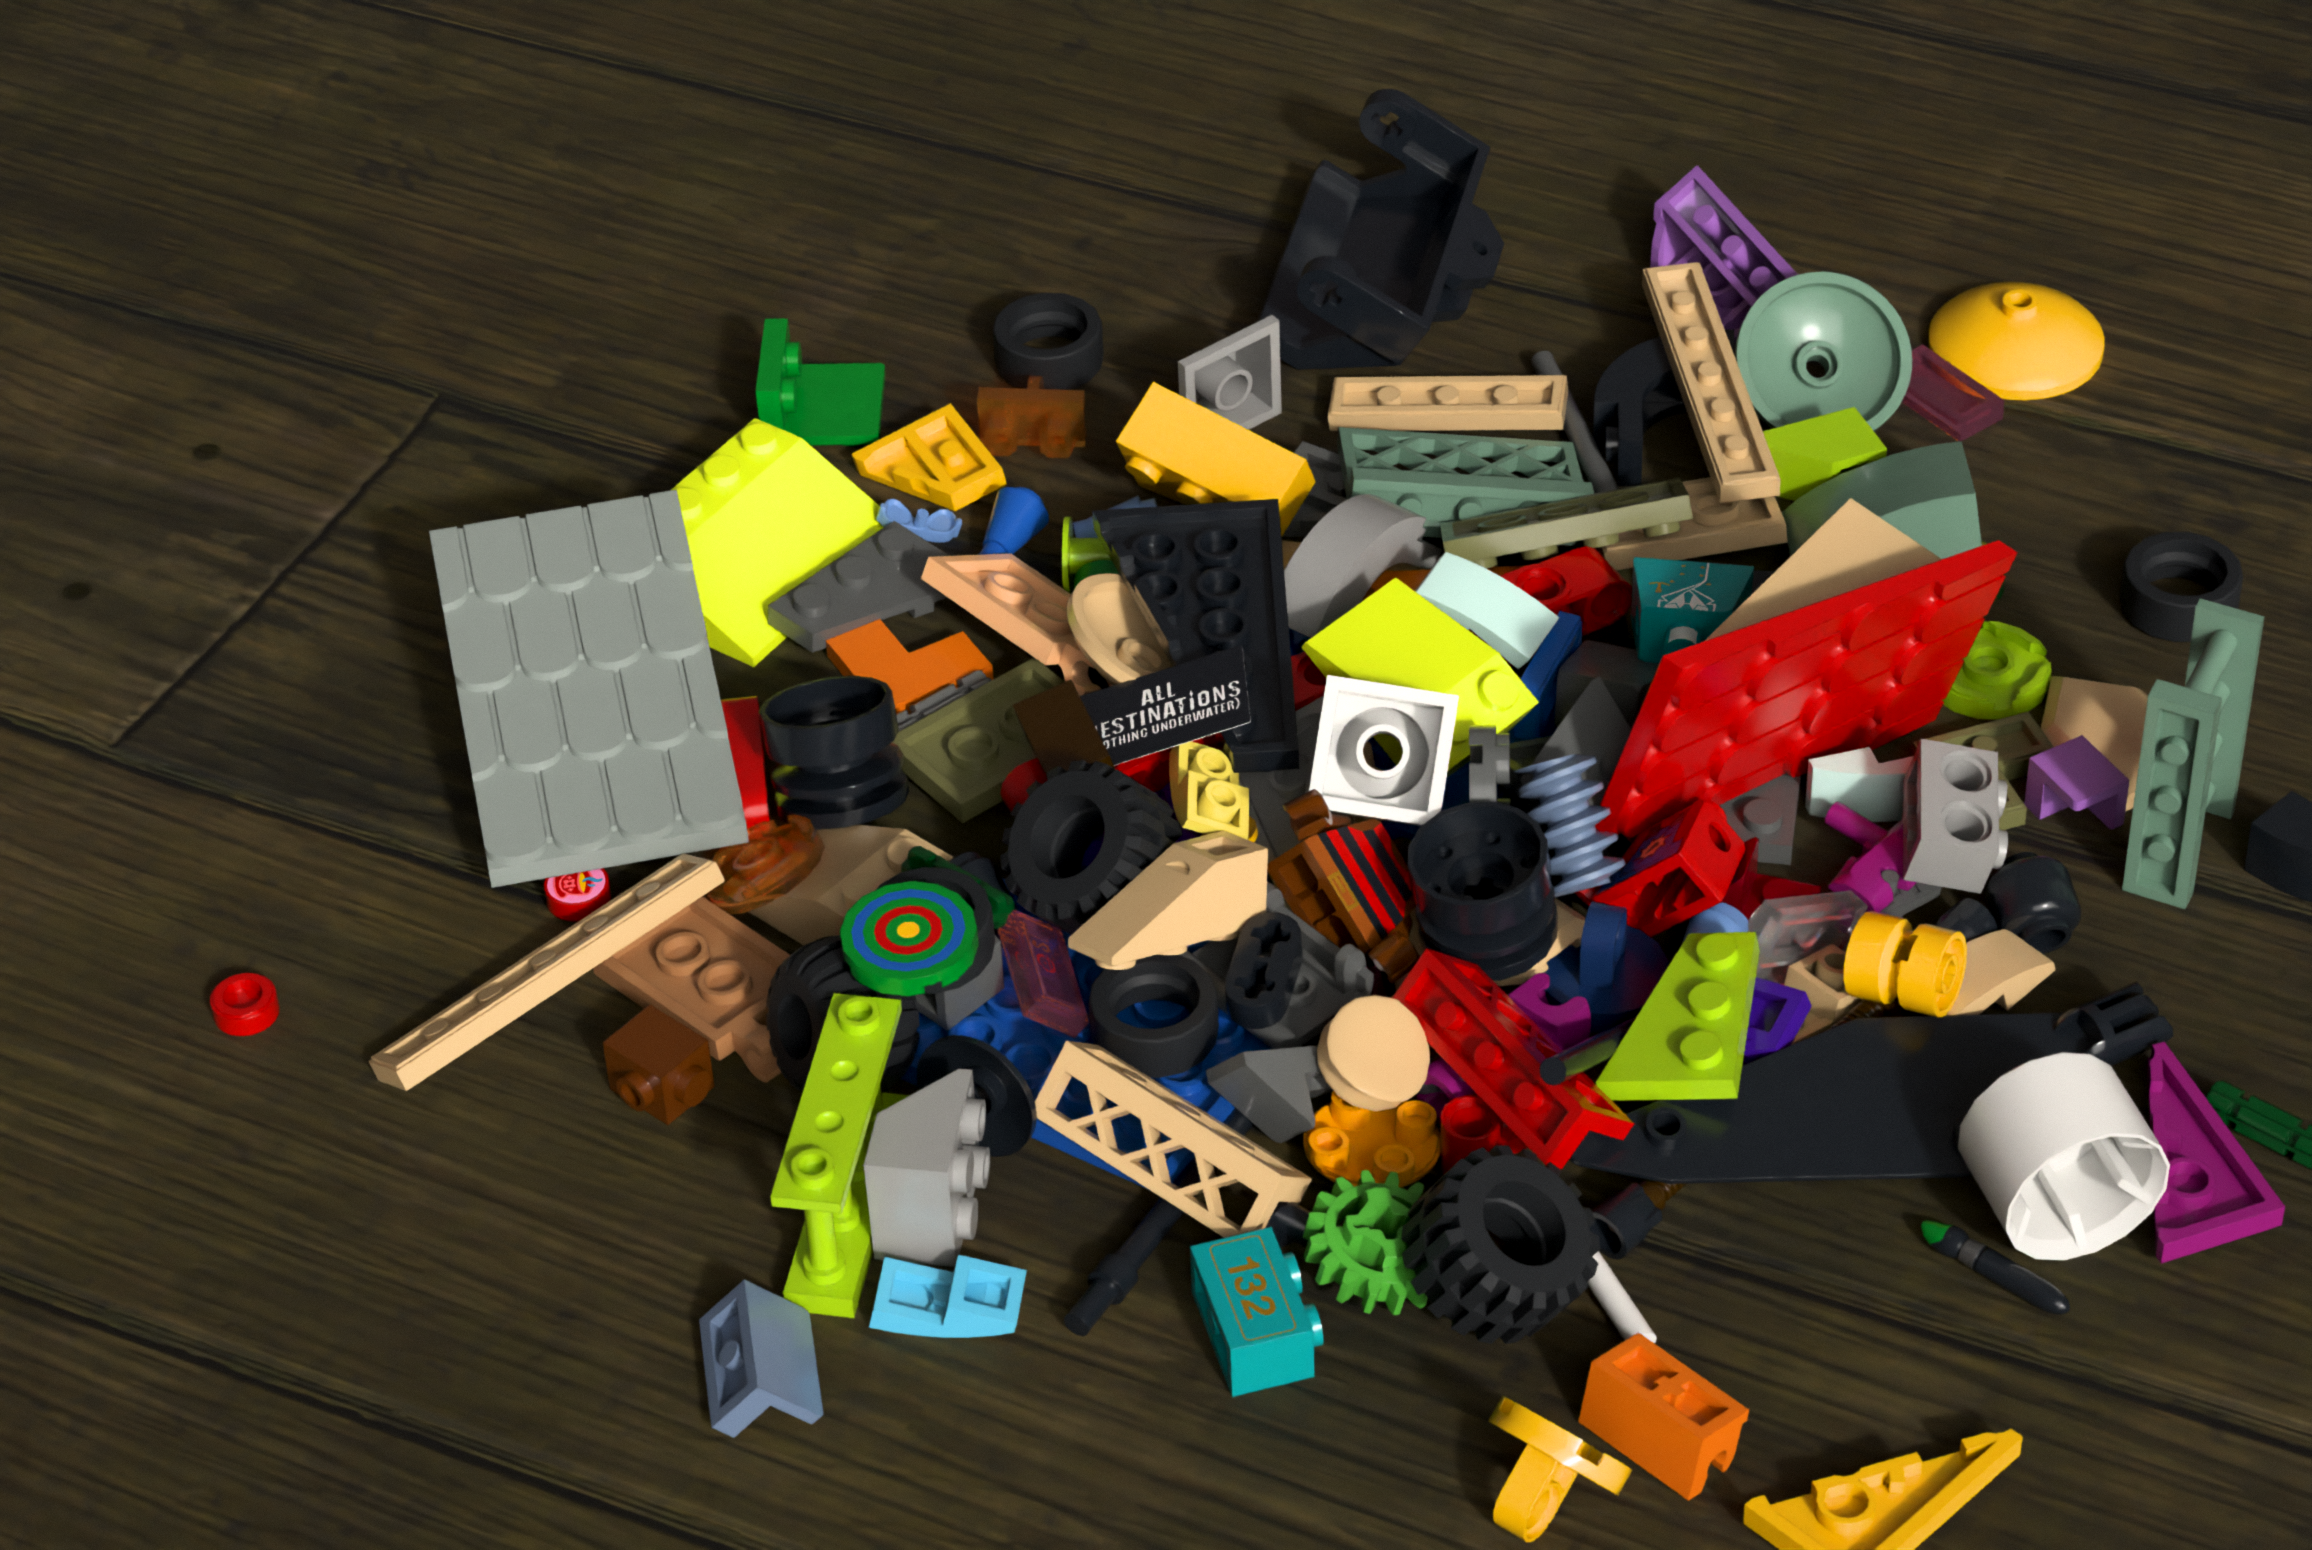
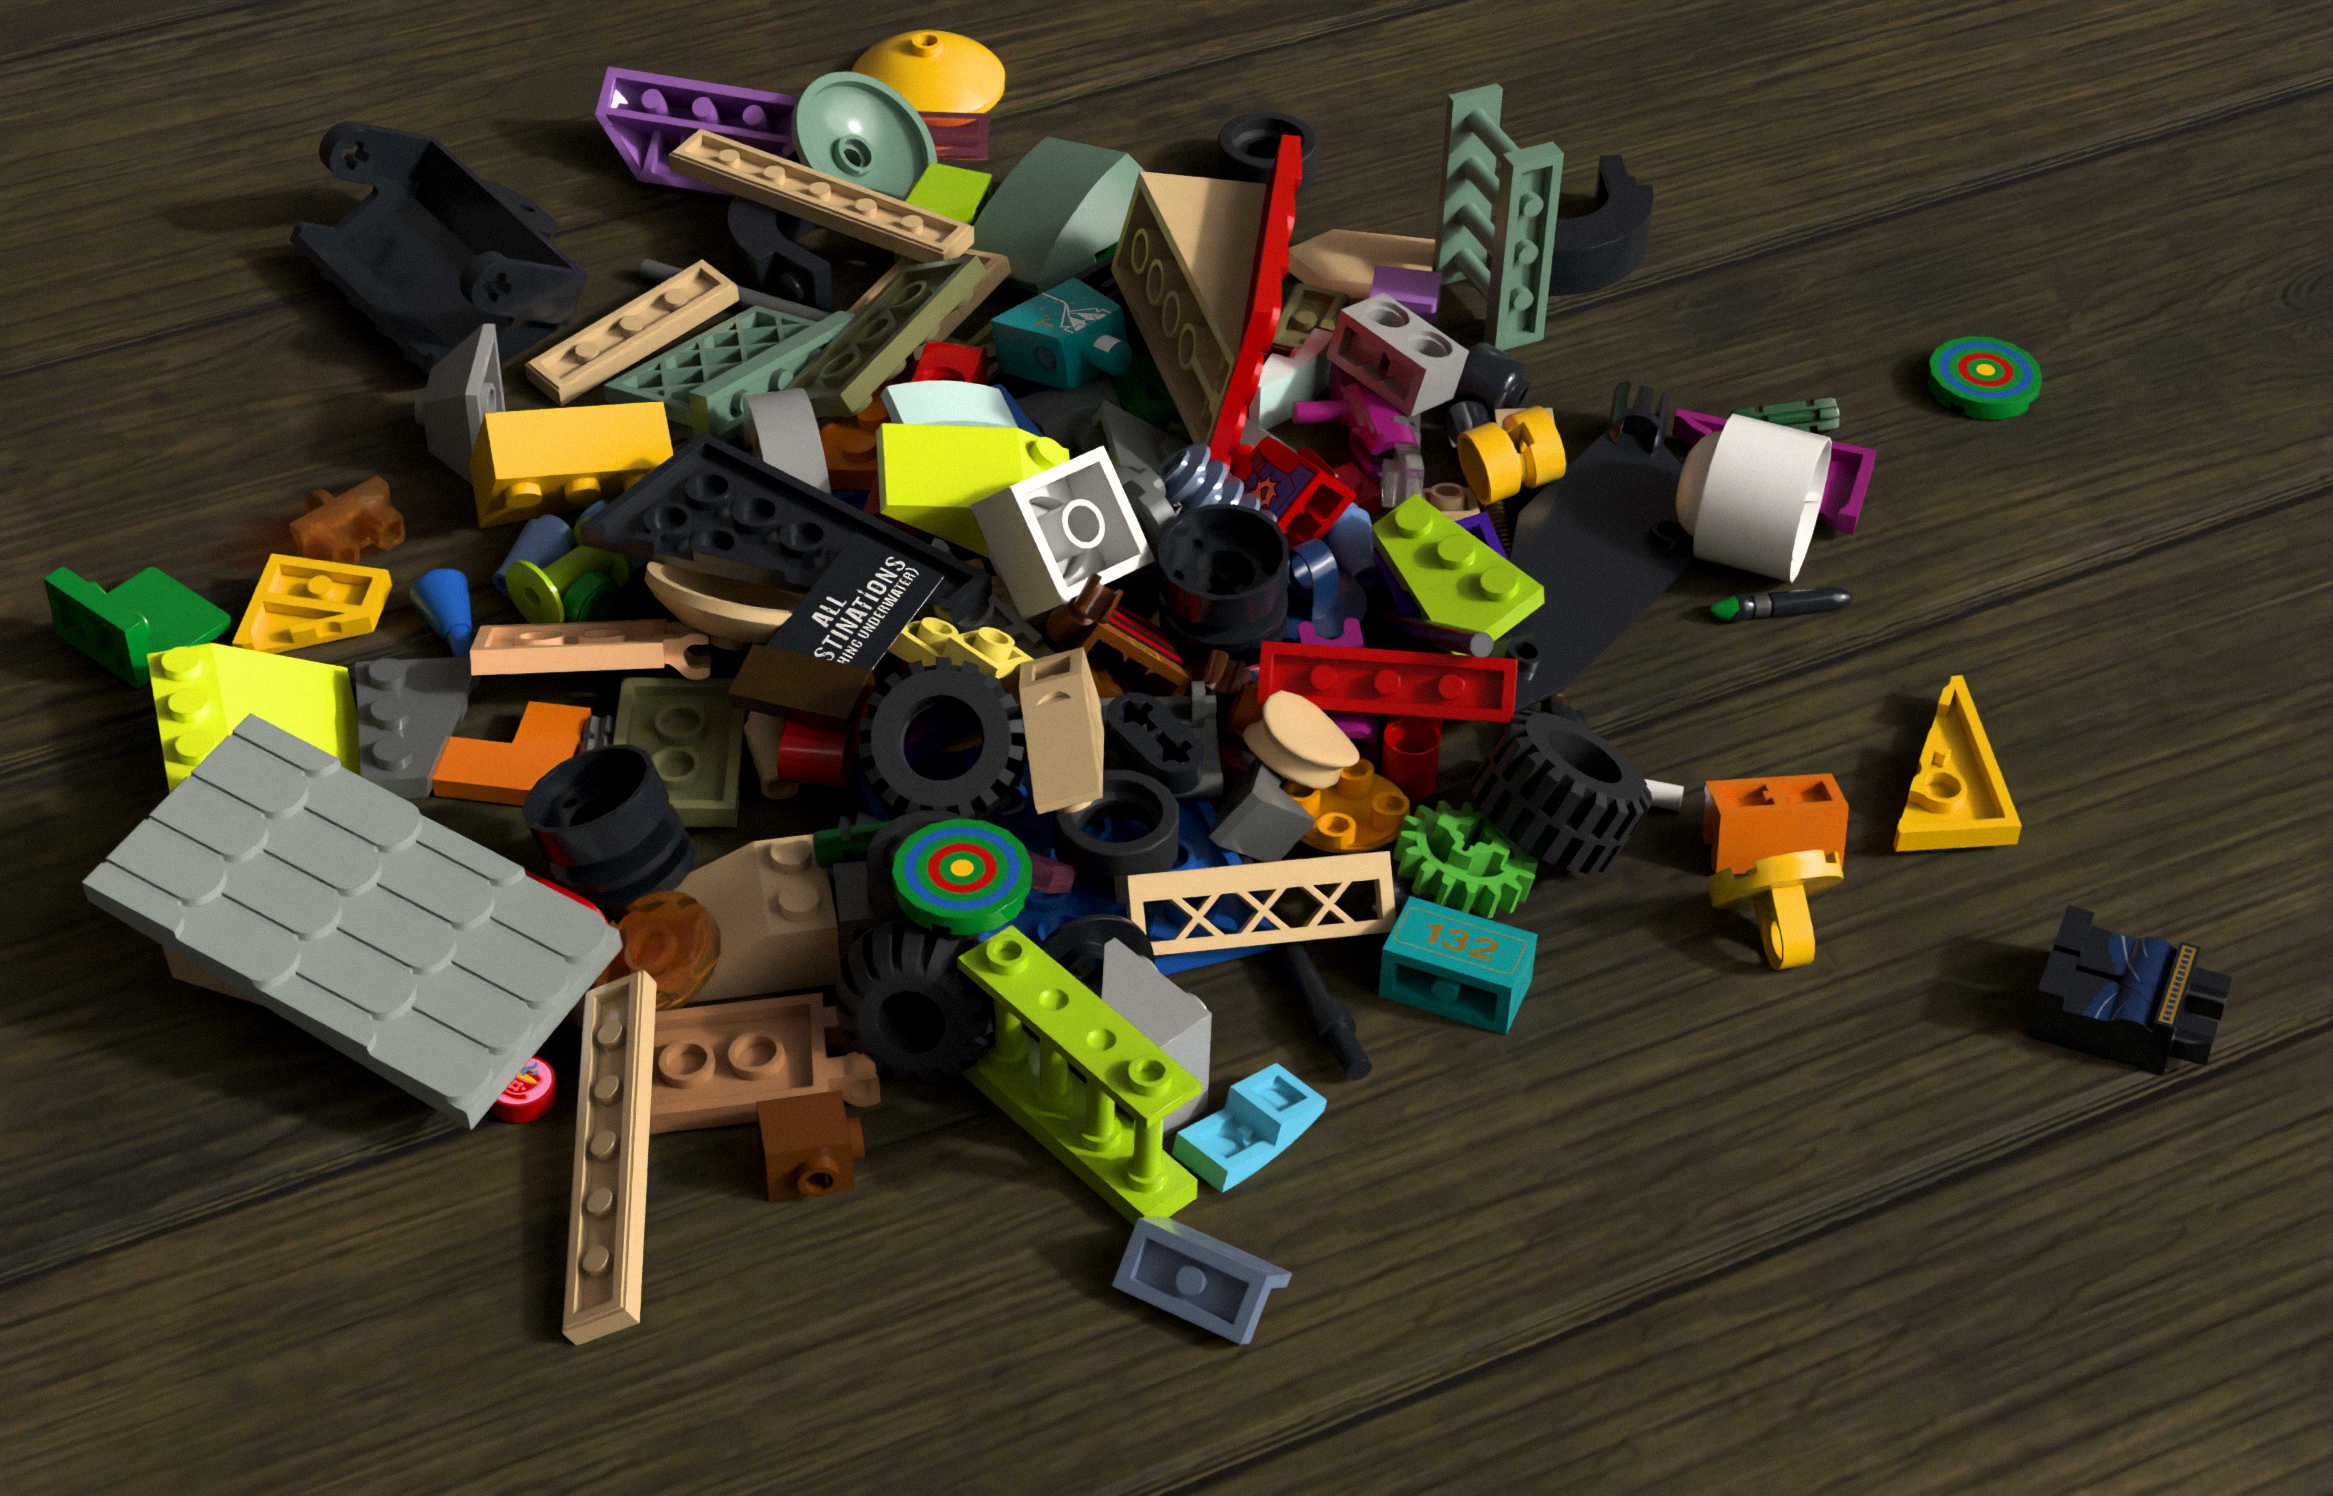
camera: 55 degrees left, 0 degrees up
red tile [210,973,280,1036] -> none
medium blue piece [876,498,962,543] -> none
black tyre [993,293,1104,394] -> none

